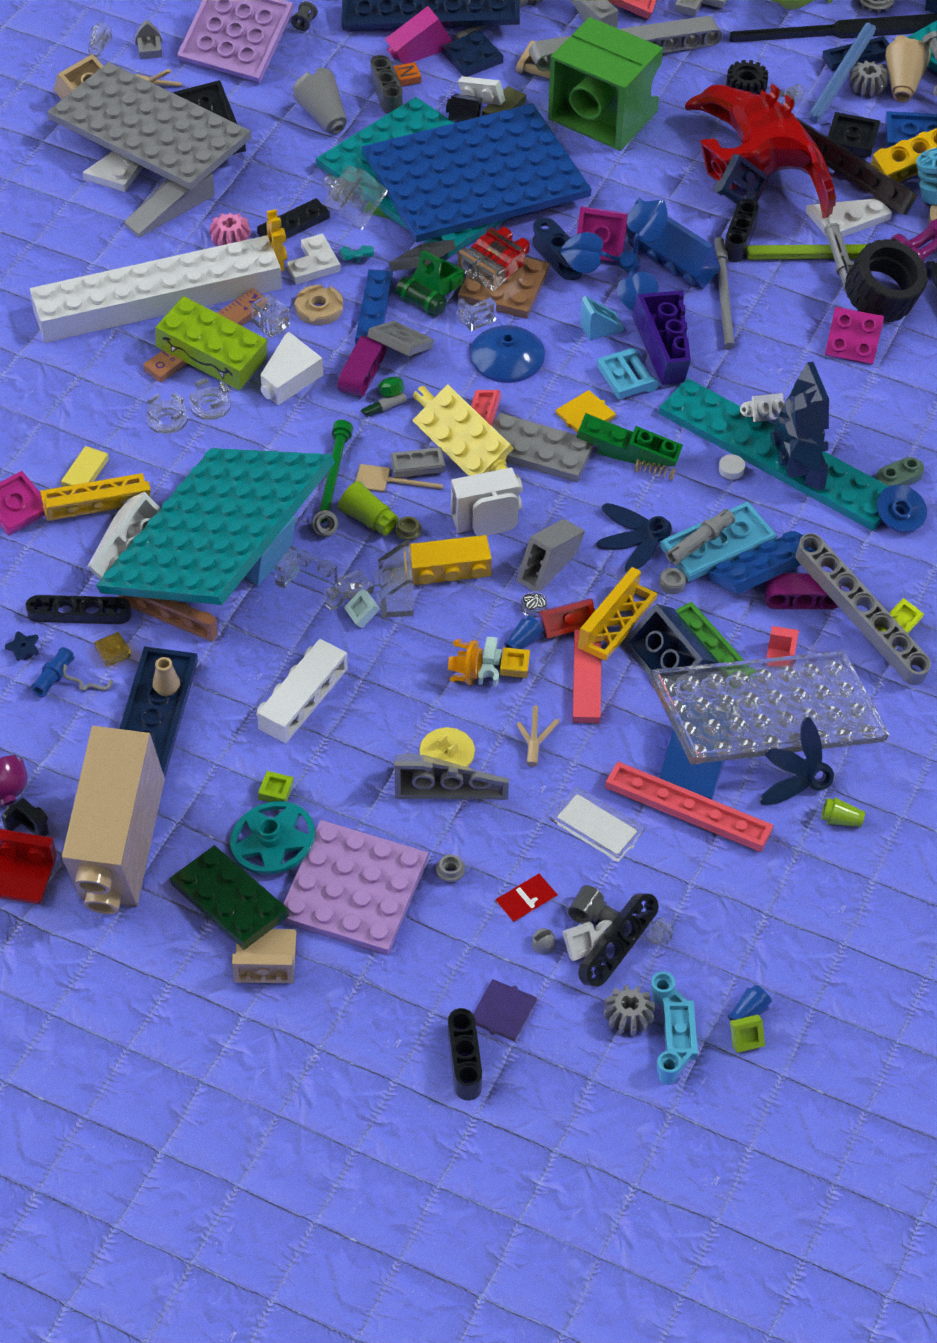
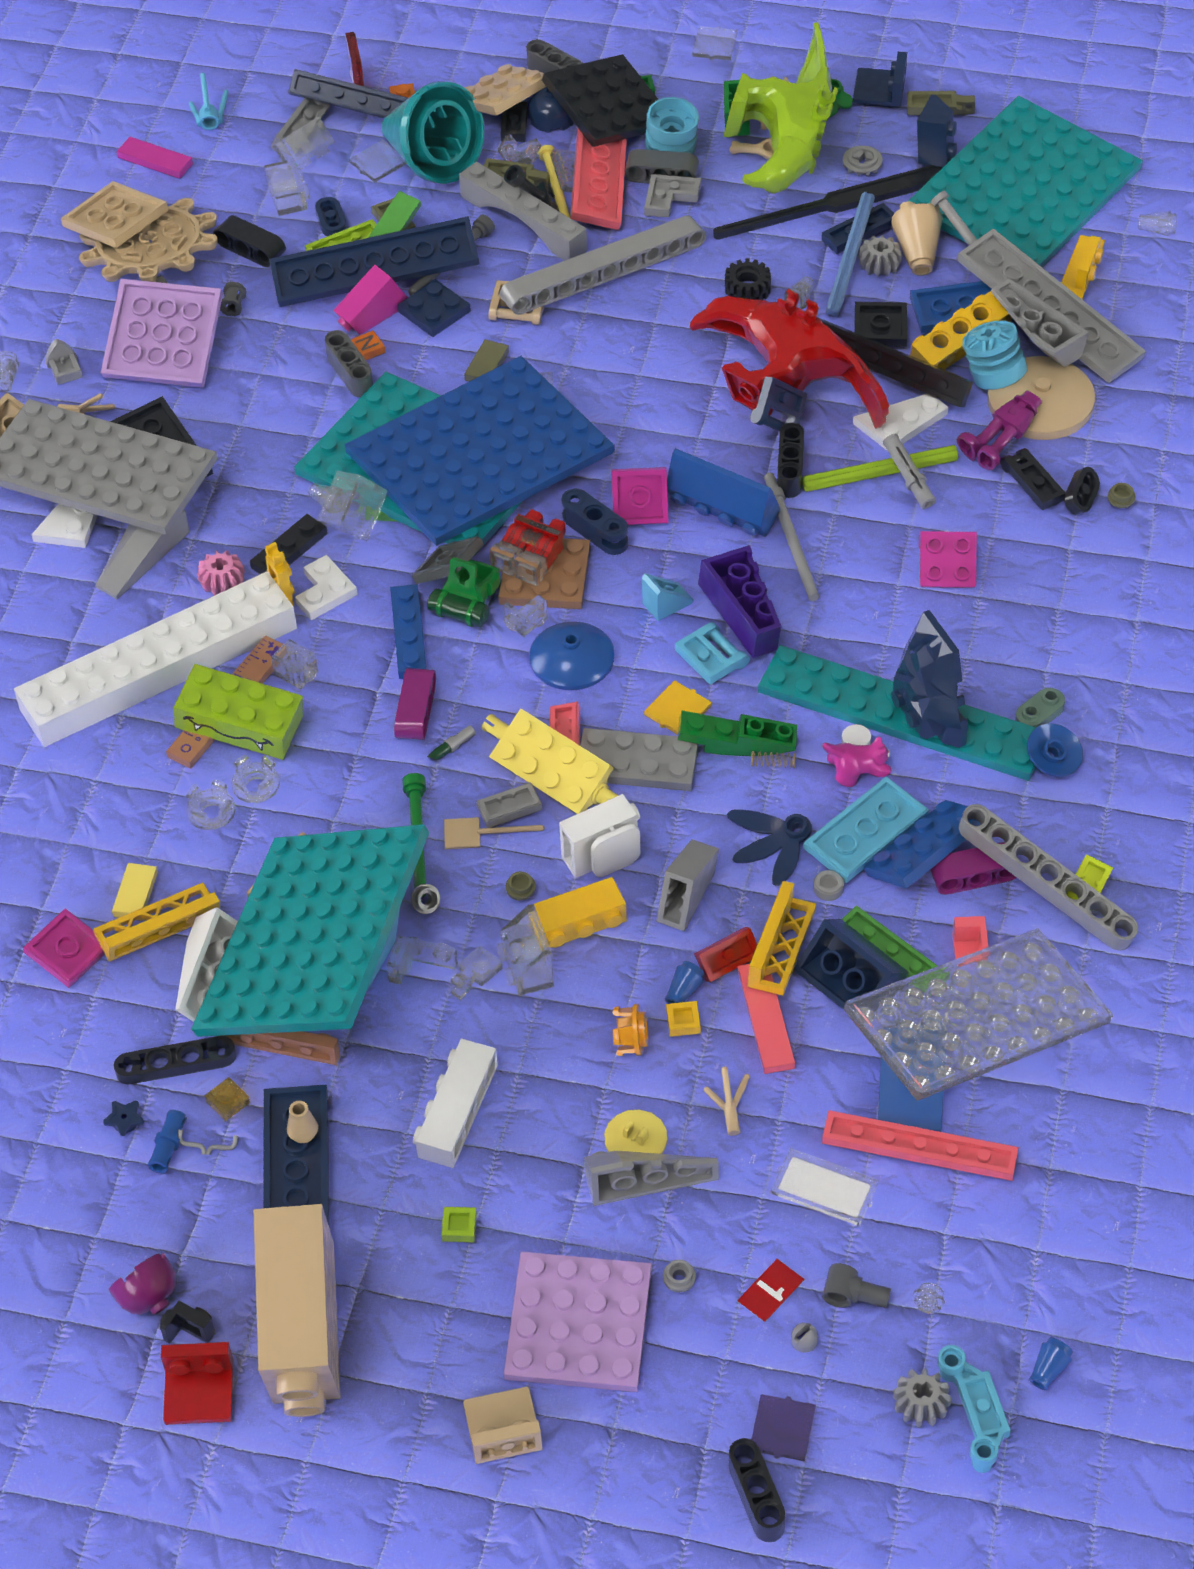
camera: 10 degrees left, 0 degrees up
dark green plate [170,845,290,950] -> none
teal wheel [230,801,316,875] -> none
white slope [260,332,323,405] -> none
light grey cone [292,68,347,134] -> none
tan tile [294,285,343,325] -> none
lime plant [338,481,399,536] -> none
teal piece [339,245,374,263] -> none
light aqua plate [344,589,380,628] -> none
light grey tile [367,321,435,356] -> none
green tile [378,377,405,397] -> none
black brick [446,93,483,122] -> none
white plate [457,76,505,105] -> none
light aqua plate [478,637,502,687] -> none
tile [521,591,548,618] -> none
bright green piece [548,17,663,151] -> none
blue plant [561,200,668,311] -> none
white plate [562,920,612,961] -> none
black beam [578,893,659,987] -> none
light grey pin [666,508,735,565] -> none
lime plate [730,1014,765,1053] -> none
white hinge [740,393,784,422] -> none
dark blue plant [760,717,834,805] -> none
lime cone [821,797,865,828] -> none
black tyre [845,239,928,322] -> none
none -> dark pink animal [822,736,891,787]

